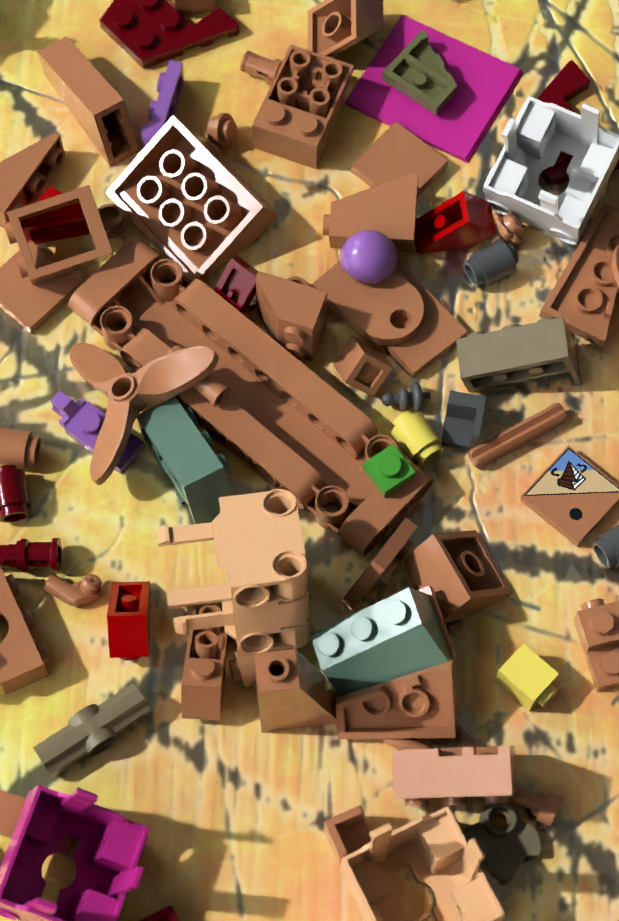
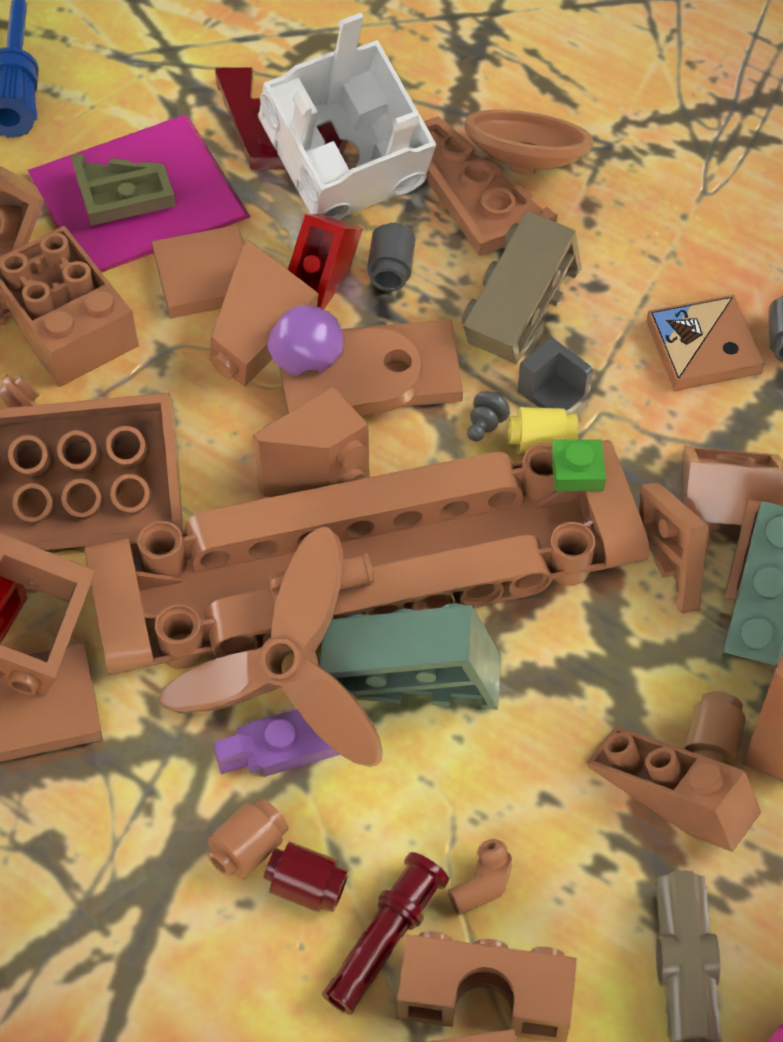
camera: 55 degrees left, 10 degrees down
red slope [107,581,150,661] -> none
light nougat piece [157,489,311,655] -> none
dark red bracket [214,256,258,313] -> none
nougat panel [333,335,393,397] -> none
nougat axle [468,403,567,469] -> none
nougat plant [489,212,526,246] -> none

